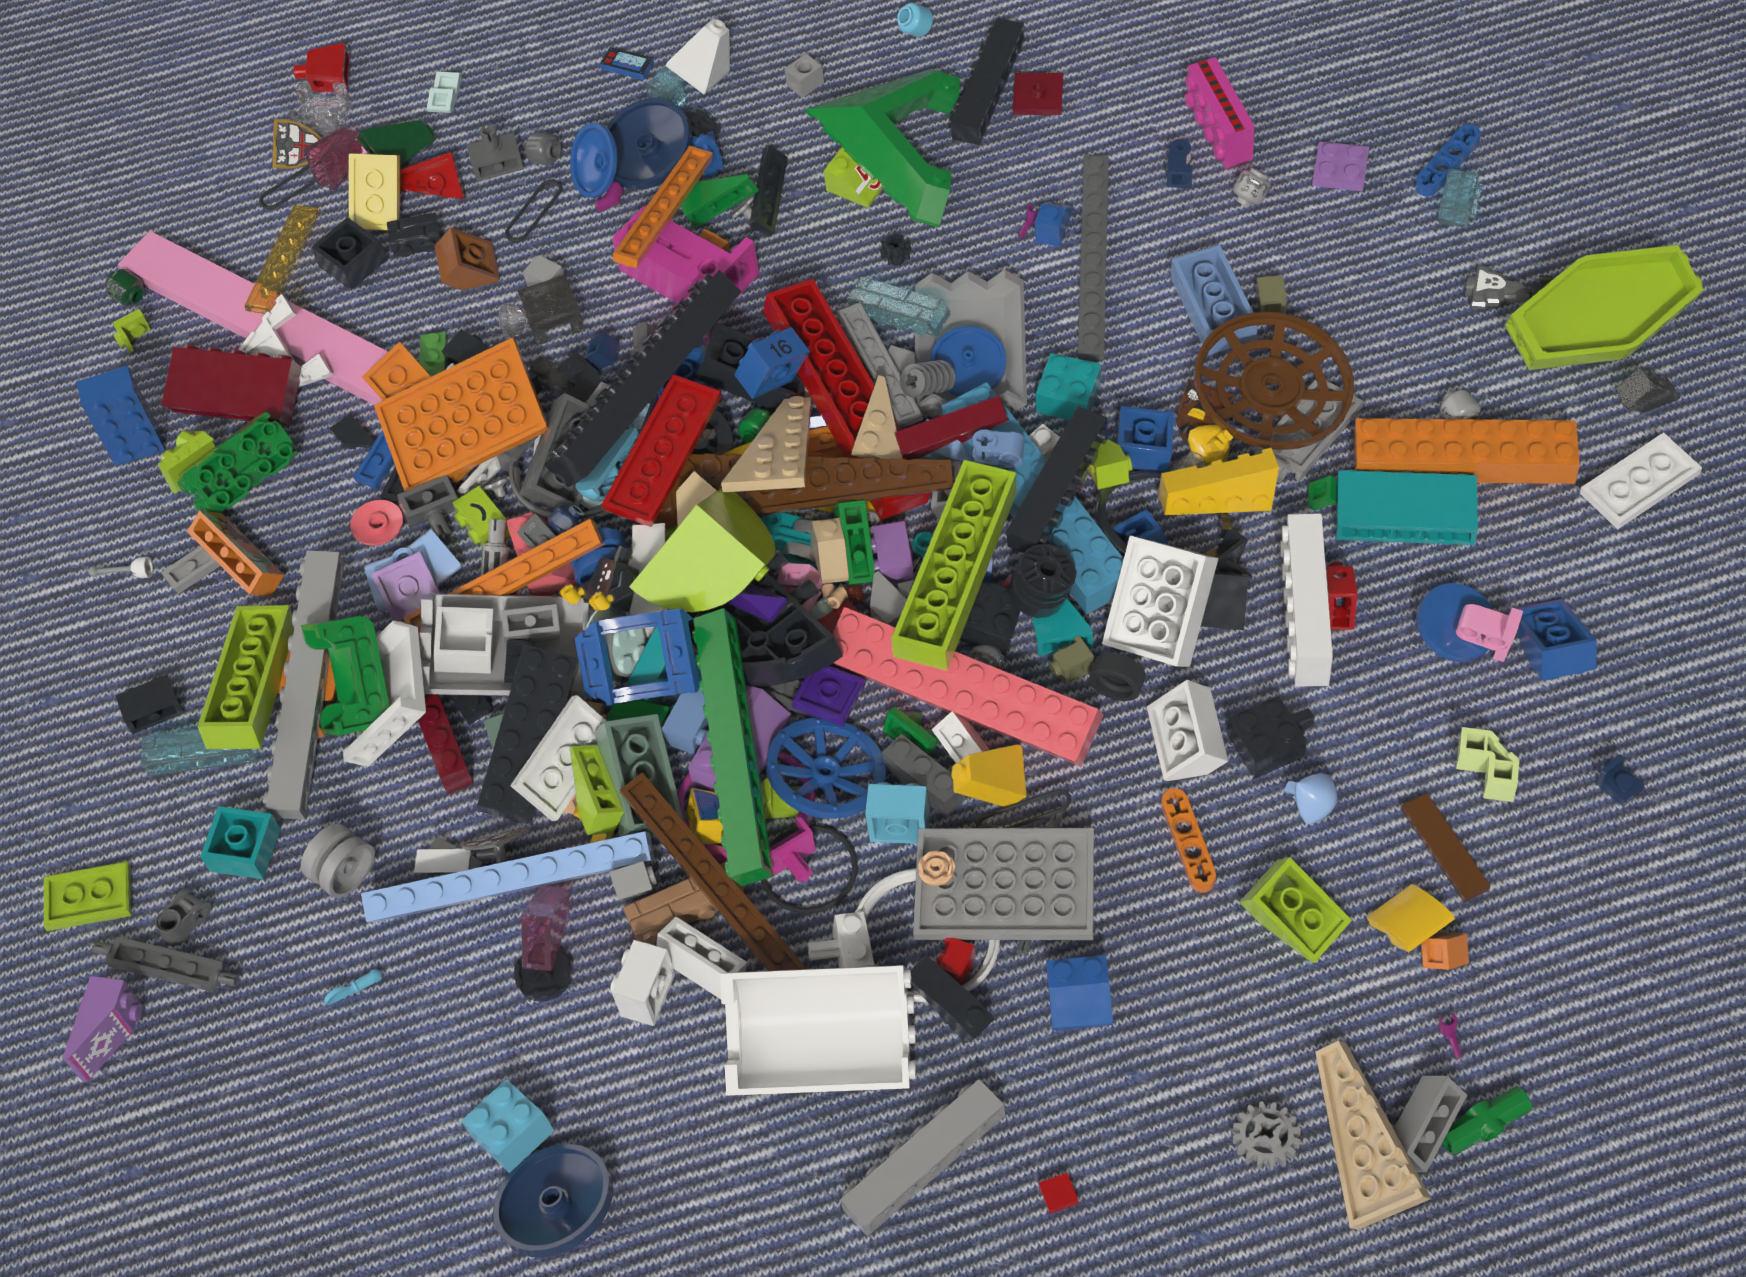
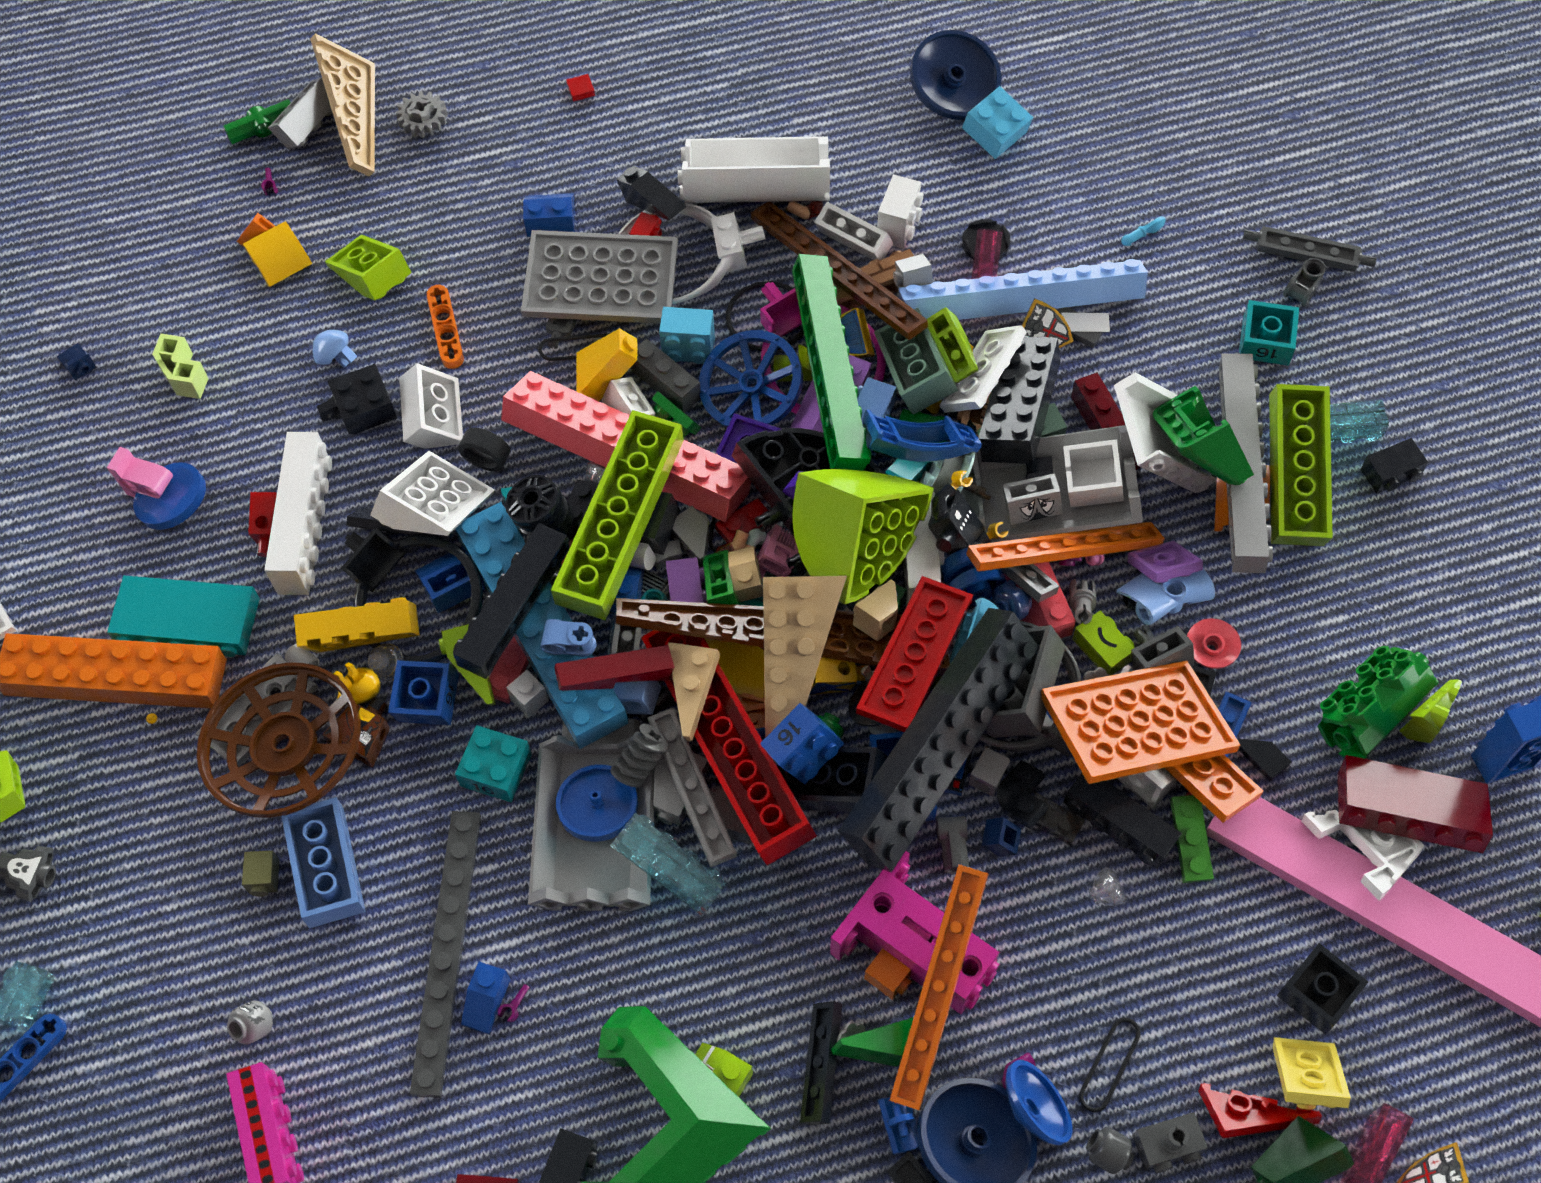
camera: 175 degrees right, 5 degrees up
lime tile [44,861,132,931] -> none
medium lavender slope [63,976,142,1082] -> none
hinge [88,557,153,578] -> none
light grey plate [161,546,221,594] -> none
orange brick [187,510,284,596] -> none
clear yellow tile [245,205,319,314] -> none
black piece [259,159,333,209] -> none
light grey wheel [301,823,375,898] -> none
black brick [387,212,442,257] -> none
dark orange slope [435,227,500,290] -> none
clear smoke panel [517,275,585,346] -> none
light grey panel [523,255,566,299] -> none
light grey brick [840,1079,1005,1237] -> none
black gear [880,235,911,266] -> none
light nougat plate [918,851,955,886] -> none
olive brick [1049,636,1094,685] -> none
dark blue leg [1167,139,1193,188] -> none
green plate [1308,475,1337,511] -> none
medium lavender plate [1312,142,1369,191] -> none
reddish brown tile [1401,793,1490,903] -> none
light grey head [1440,390,1481,420] -> none
blue slope [1509,599,1597,680] -> none

